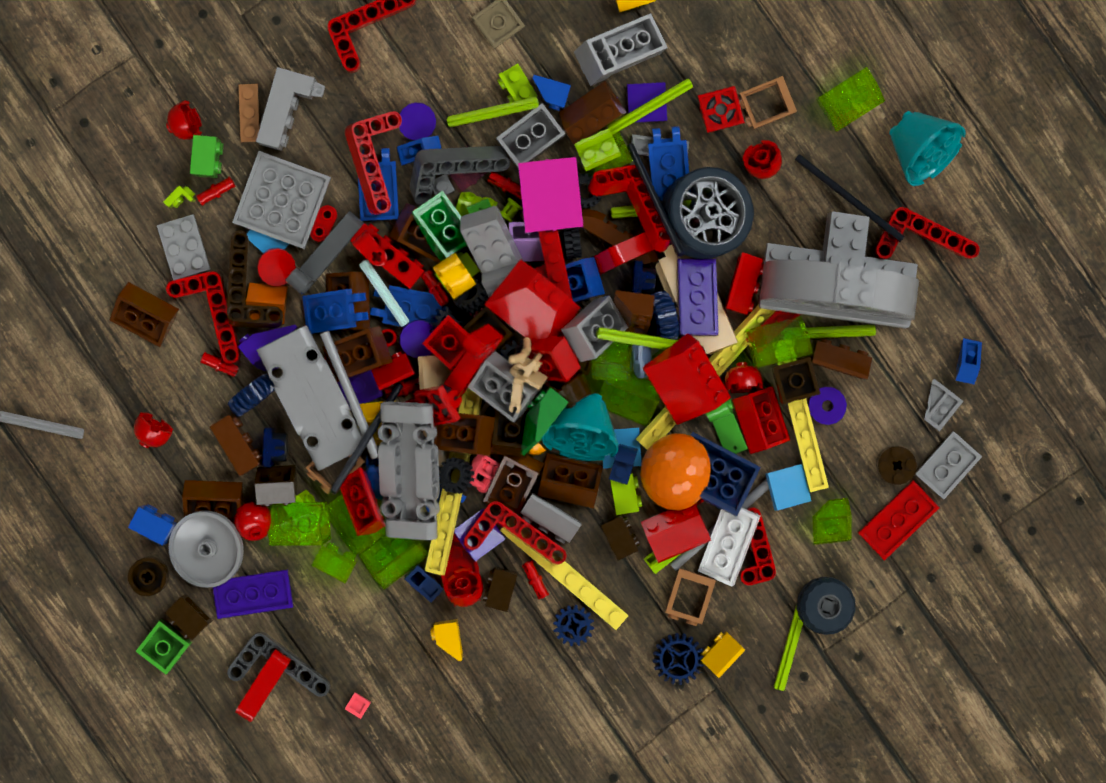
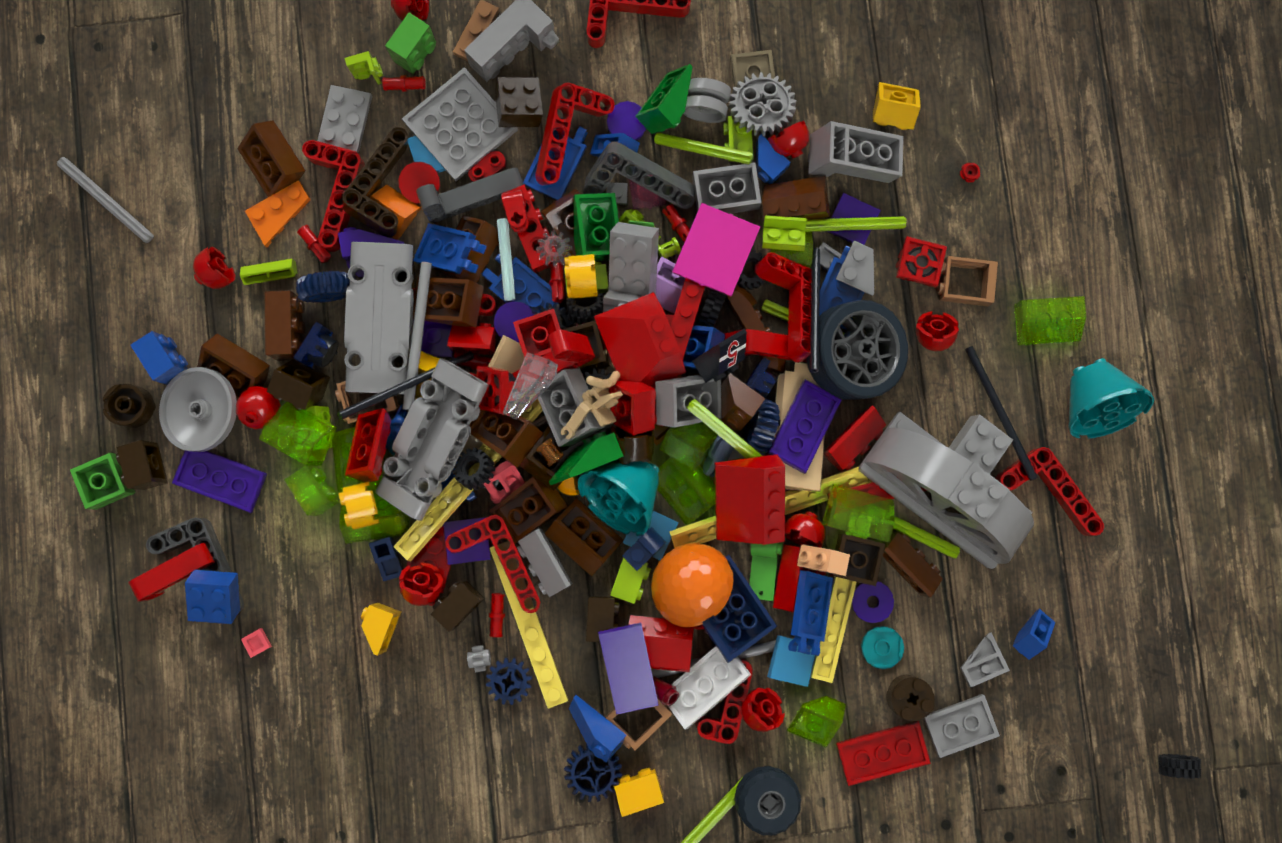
camera: 25 degrees right, 5 degrees down
none -> blue brick [185,570,240,624]
none -> lime piece [240,259,298,285]
none -> orange wing [245,180,311,247]
none -> yellow brick [339,481,380,530]
none -> light grey gear [467,645,491,673]
none -> dark brown brick [495,77,543,127]
none -> clear slope [502,352,558,420]
none -> clear gear [536,230,572,267]
none -> clear orange bush [536,438,564,467]
none -> blue slope [569,695,626,763]
none -> tile [598,623,659,715]
none -> green slope [635,64,693,134]
none -> dark red cone [653,676,679,706]
none -> light grey wheel [684,78,731,123]
none -> black slope [692,329,747,383]
none -> light grey gear [729,72,796,136]
none -> red cylinder [741,687,785,732]
none -> red cylinder [767,120,810,159]
none -> blue tile [788,570,833,656]
none -> light nougat brick [797,545,850,576]
none -> light grey wing [836,241,874,296]
none -> teal tile [861,626,904,669]
none -> red plate [960,163,980,183]

